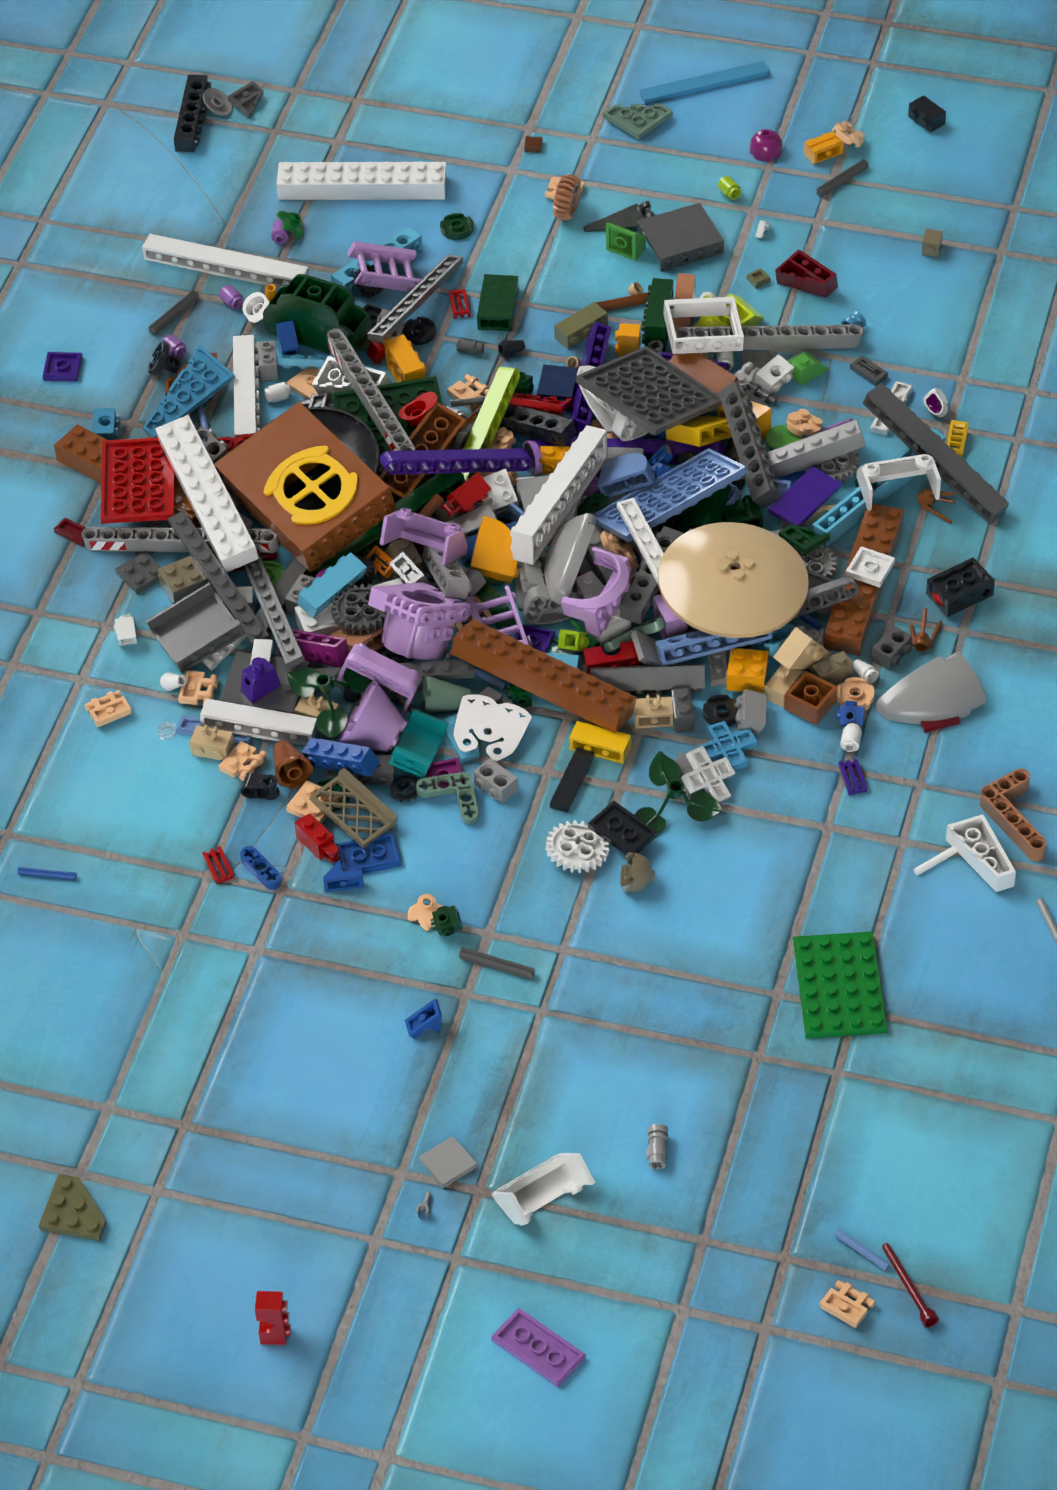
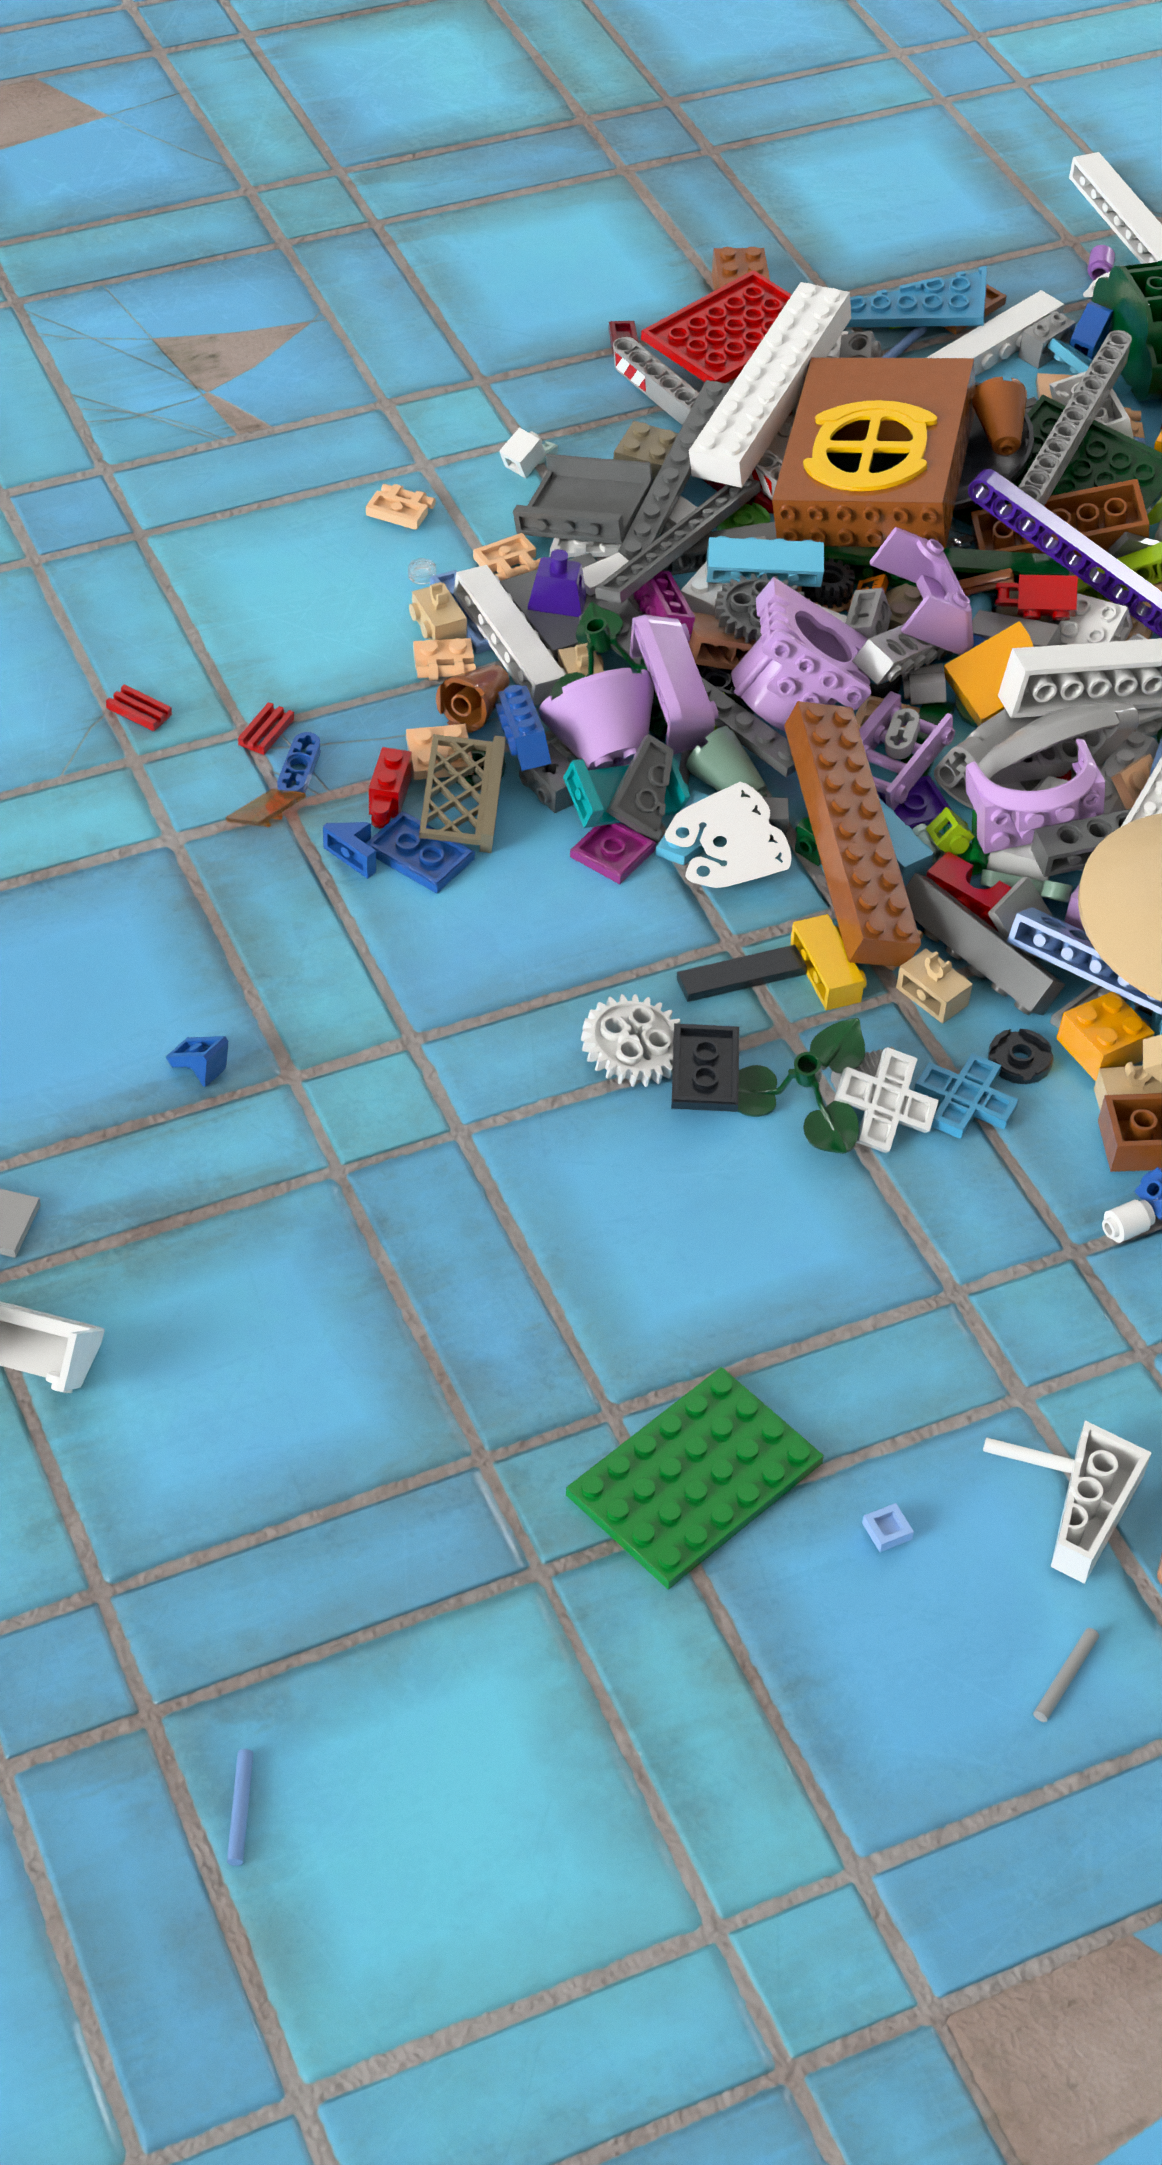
camera: 45 degrees right, 0 degrees up
blue bar [18,867,77,880] -> none
dark purple tile [42,352,83,381] -> none
dark azure brick [92,408,120,440] -> none
dark grey plate [115,552,161,594] -> none
dark grey axle [148,290,199,335] -> none
black tile [148,341,182,376] -> none
white cone [160,672,187,691] -> none
medium lavender brick [162,334,187,359] -> none
black piece [241,773,280,800] -> none
white brick [264,382,291,403] -> none
black gear [390,776,418,802] -> none
red piece [399,392,438,427] -> none
light nougat plate [408,894,442,931] -> none
sand green beam [416,772,478,825] -> none
dark green brick [430,905,463,936] -> none
dark grey axle [459,947,535,979] -> none
light grey brick [474,758,518,803] -> none
dark tan cylinder [620,852,655,892] -> none
light grey axle [646,1124,668,1170] -> none
dark grey brick [671,688,694,733] -> none
light grey brick [736,689,767,735] -> none
light nougat plate [819,1280,876,1328] -> none
dark purple tile [838,759,867,795] -> none
dark red piece [882,1243,939,1328] -> none
none -> red tile [106,684,172,731]
none -> clear orange piece [225,789,306,827]
none -> dark grey wing [606,734,674,843]
none -> light blue plate [862,1503,914,1552]
none -> light grey beam [885,708,920,759]
none -> dark orange cone [972,377,1027,456]

